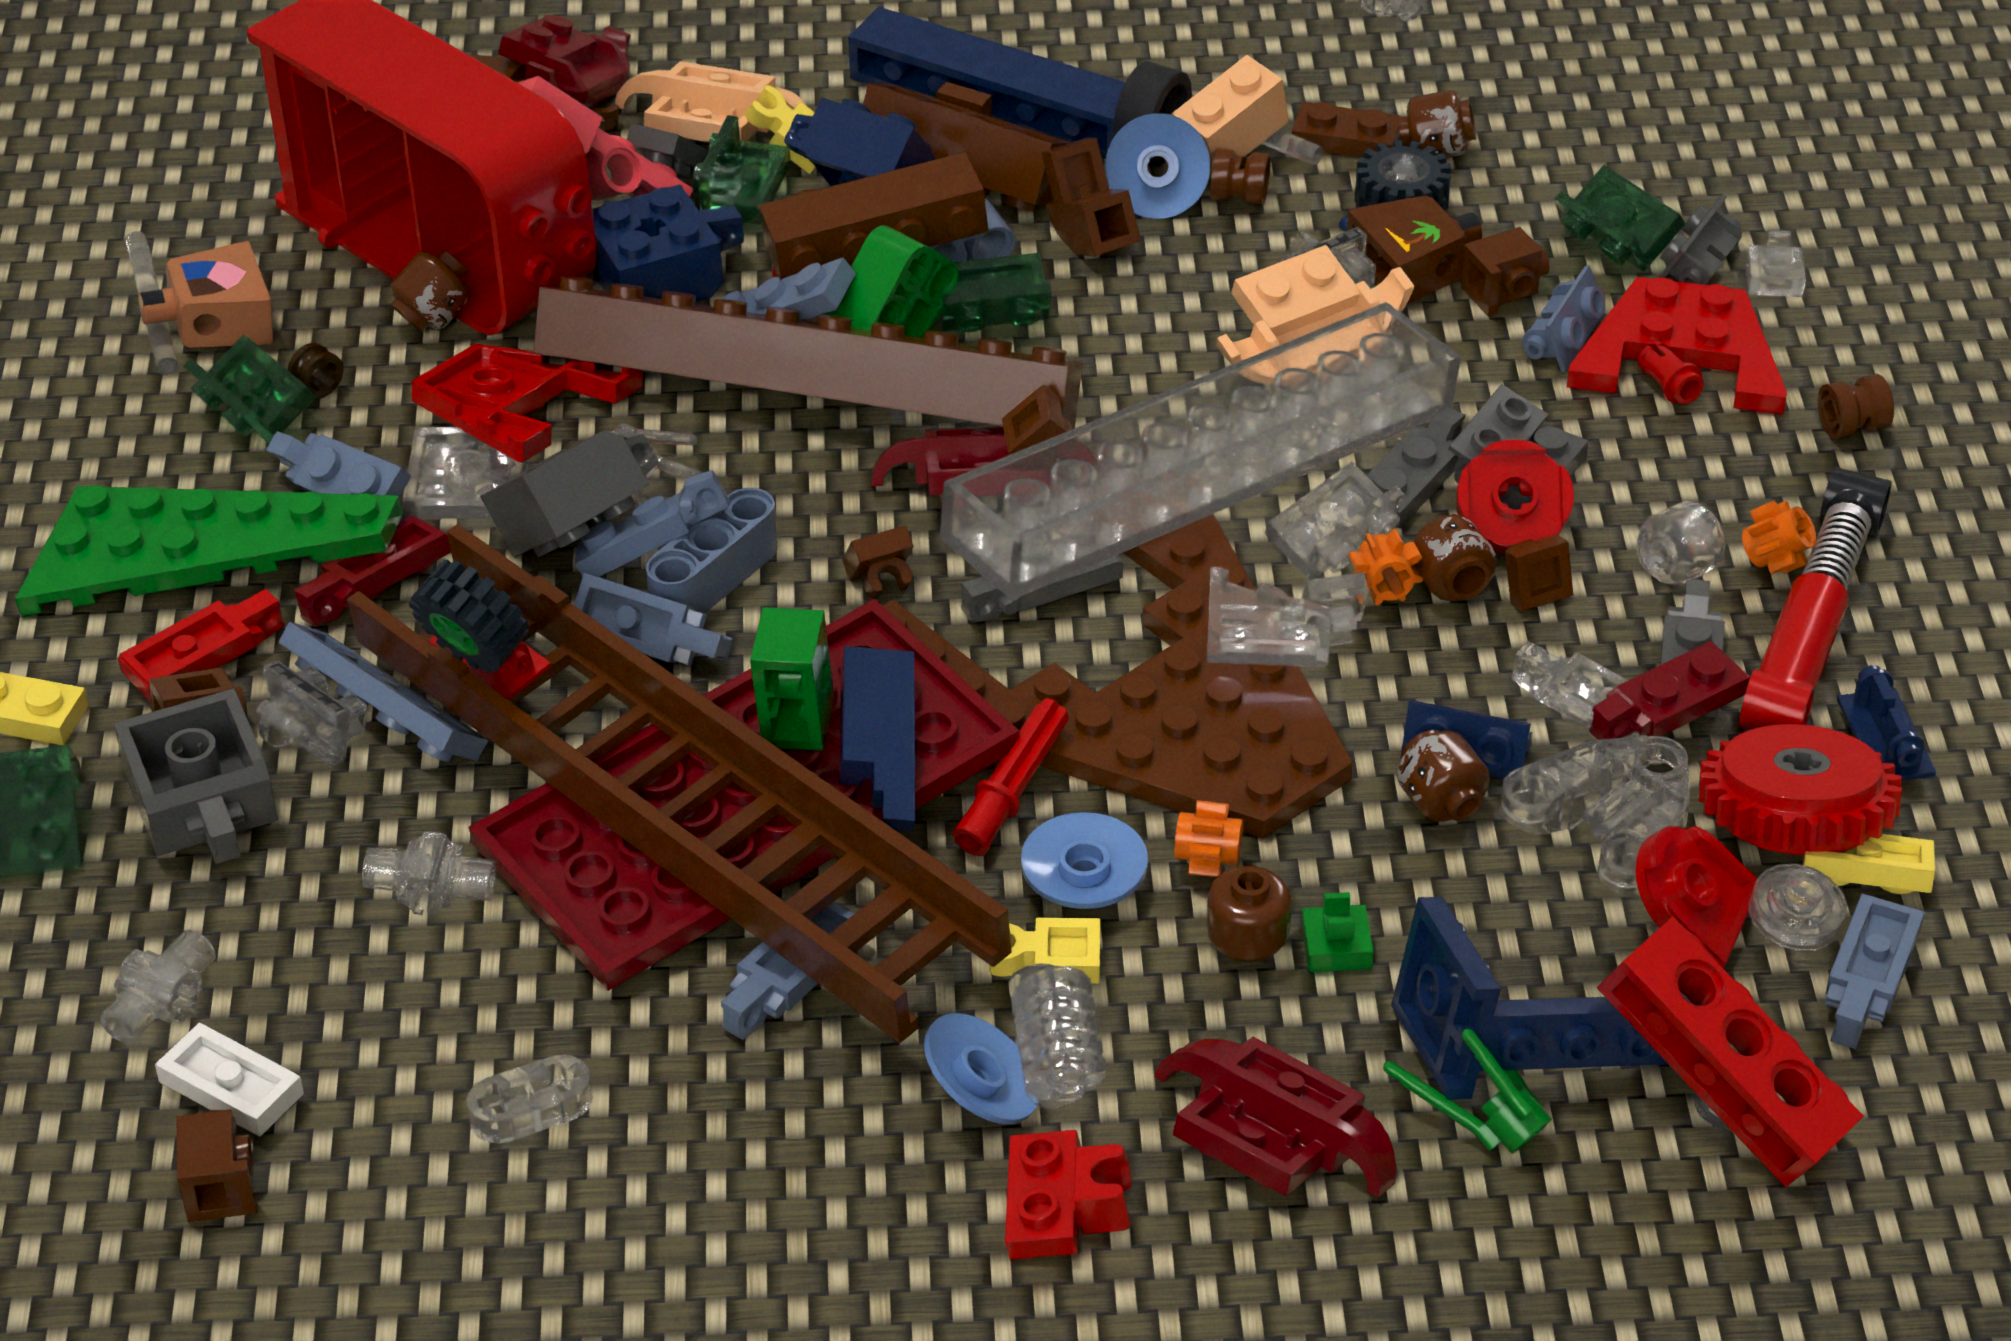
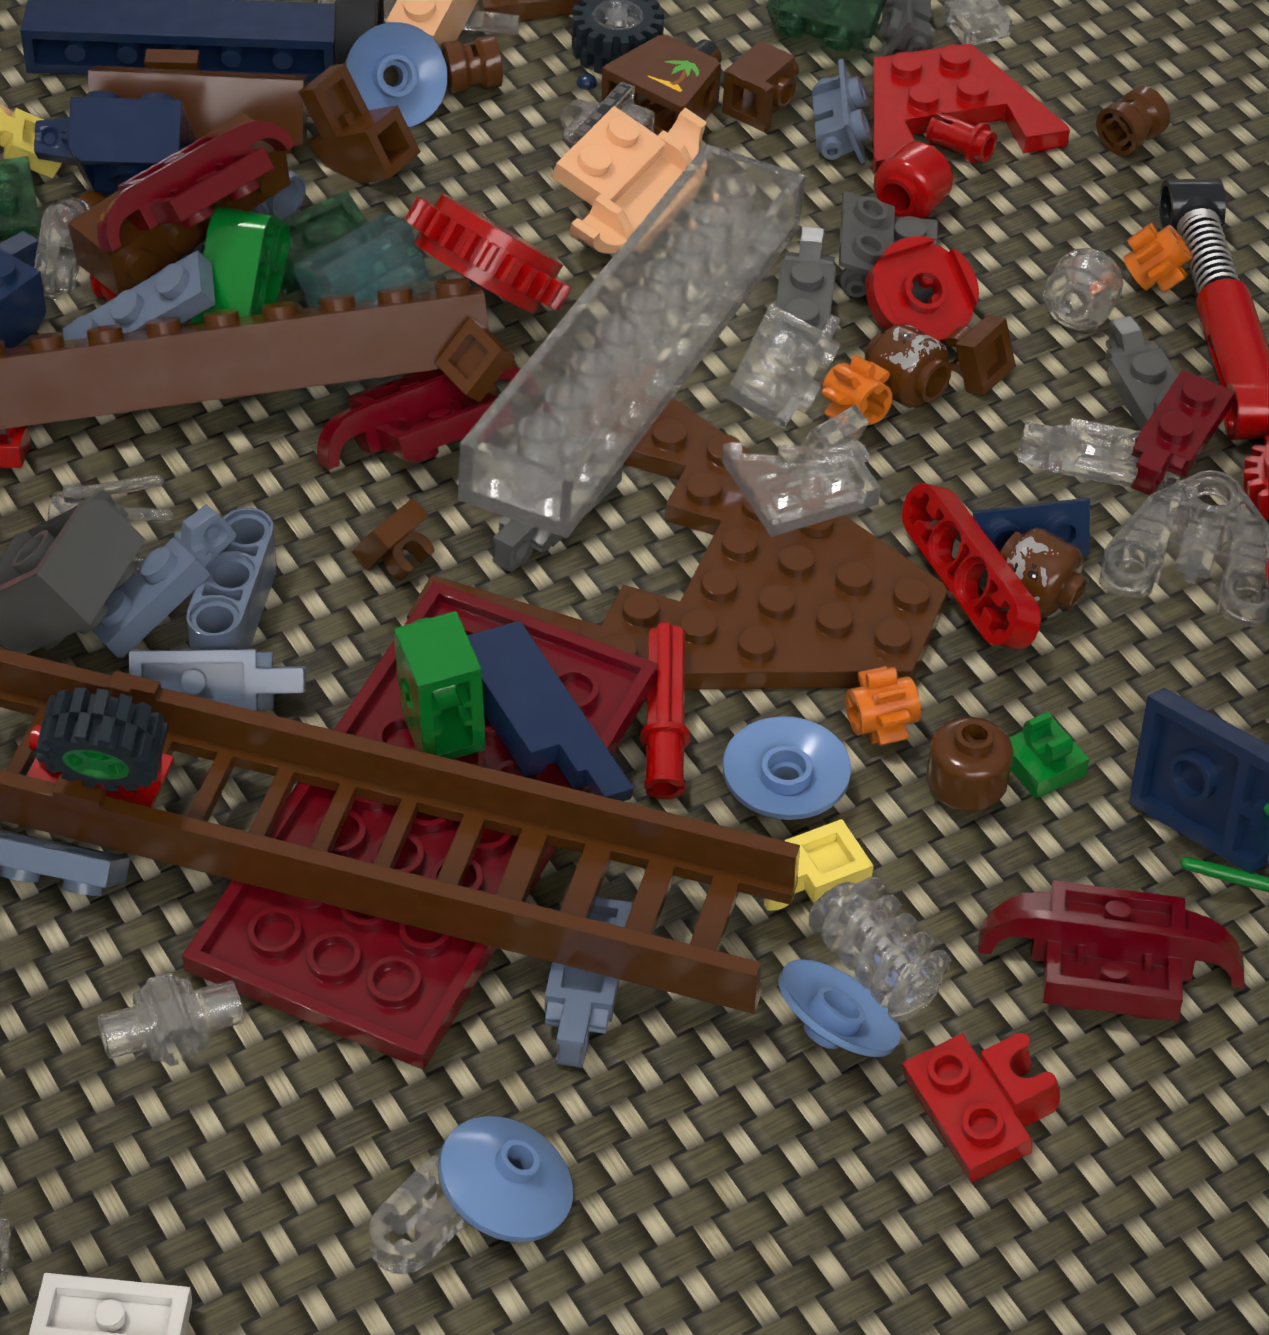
camera: 30 degrees left, 5 degrees up
none -> clear plate [34,198,89,300]
none -> dark red plate [97,120,297,252]
none -> clear light blue brick [293,213,430,308]
none -> red gear [404,193,572,314]
none -> medium blue dish [438,1116,573,1243]
none -> red head [873,142,953,219]
none -> red beam [902,483,1041,650]

